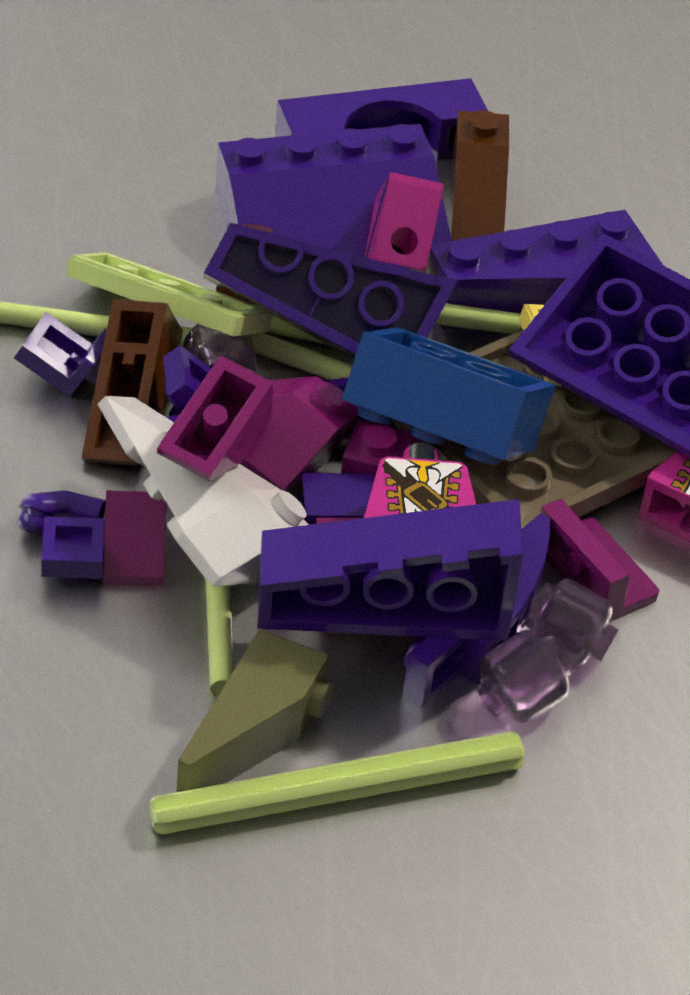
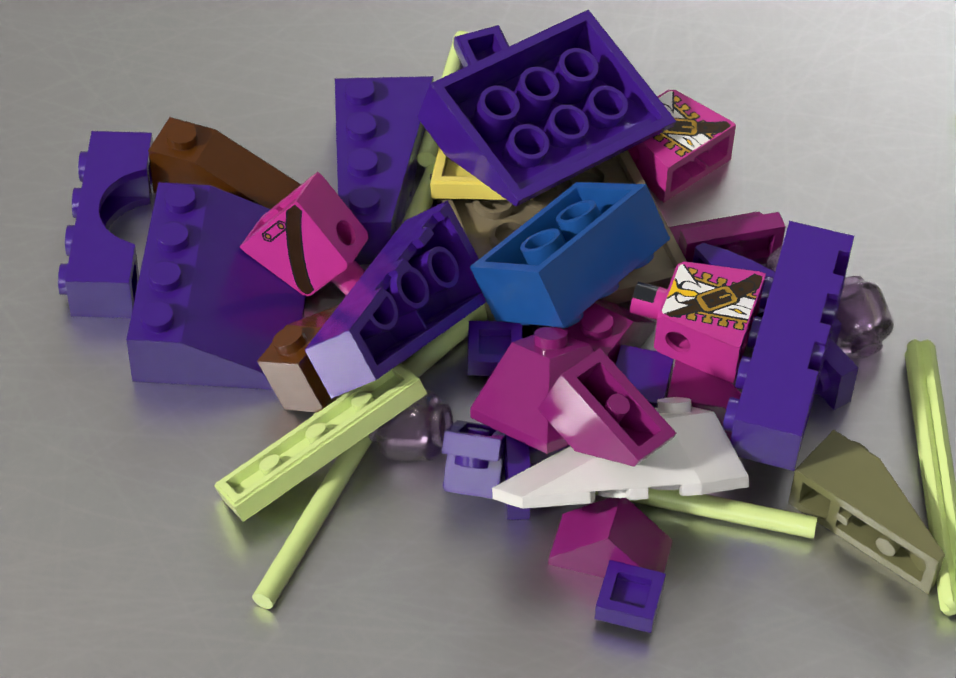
camera: 70 degrees left, 5 degrees up
dark purple bracket [14,312,107,397] -> none
dark purple arm [17,490,106,535] -> none
reddish brown slope [81,299,183,467] -> none

